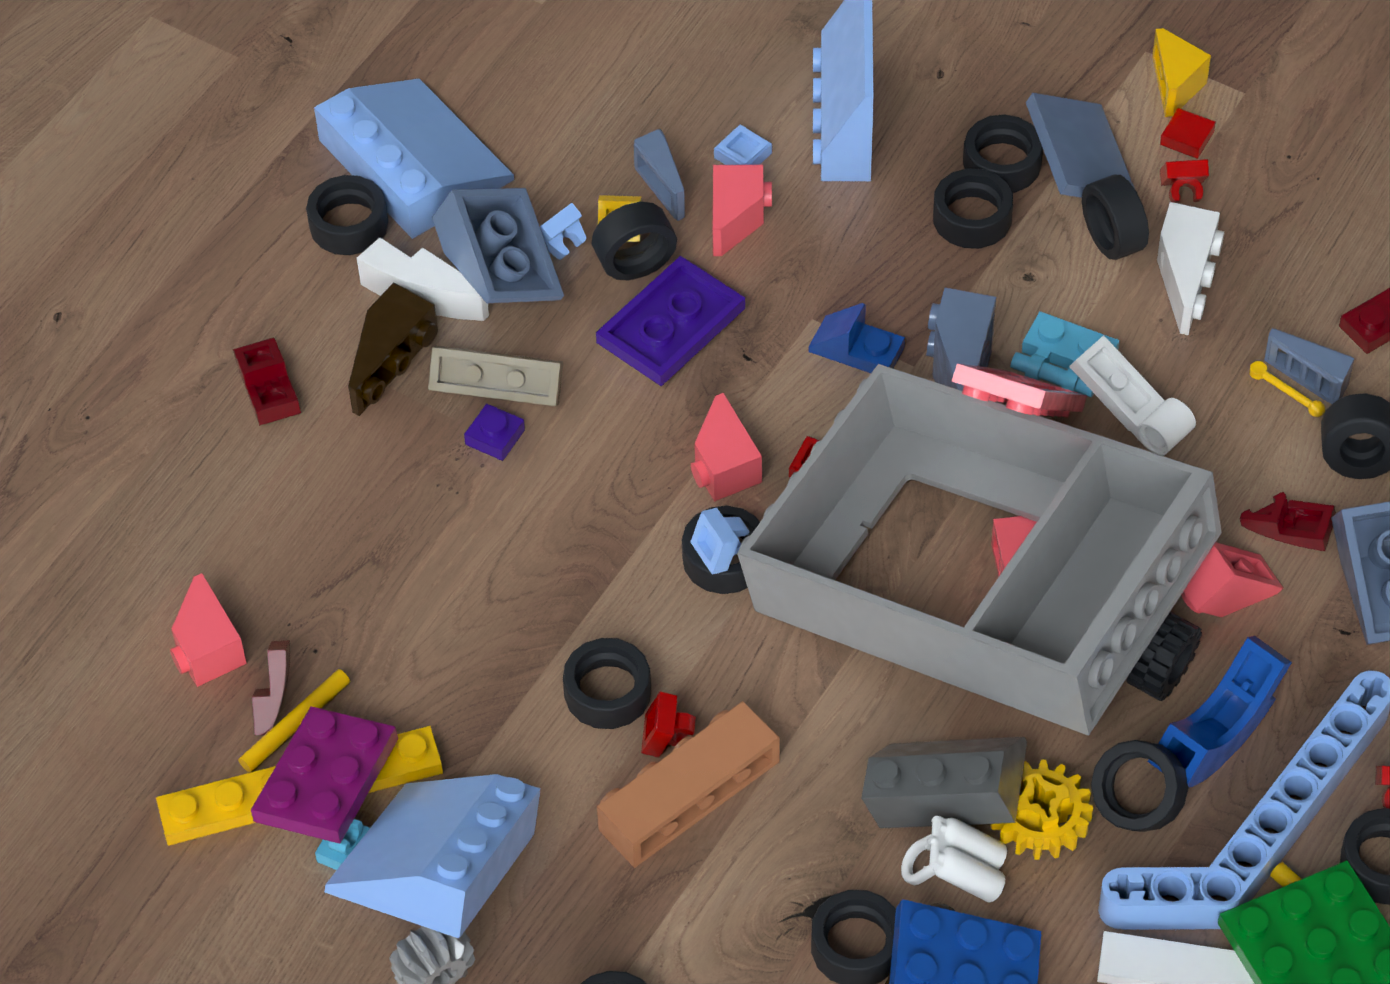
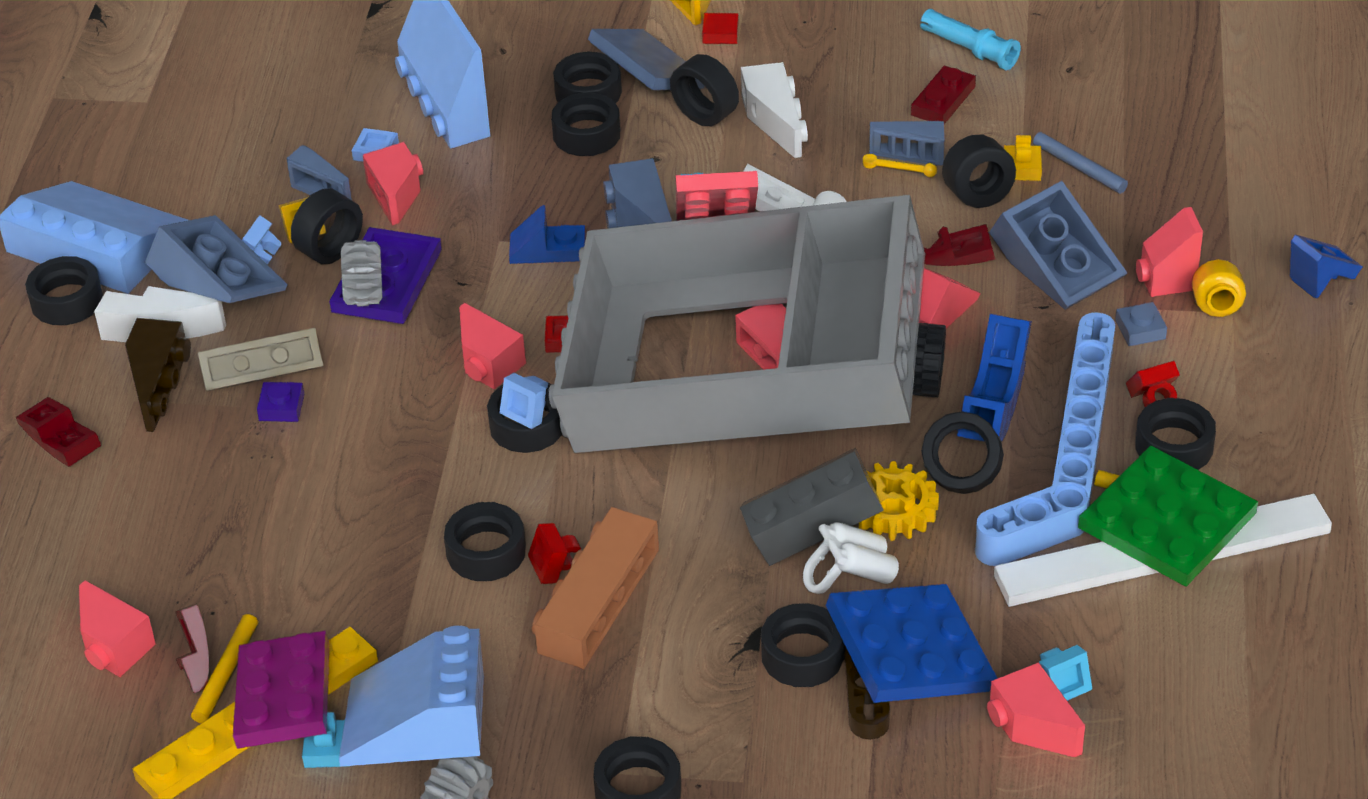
camera: 25 degrees left, 10 degrees down
red tile [1160,159,1209,203] -> none
none -> light grey gear [341,240,382,307]

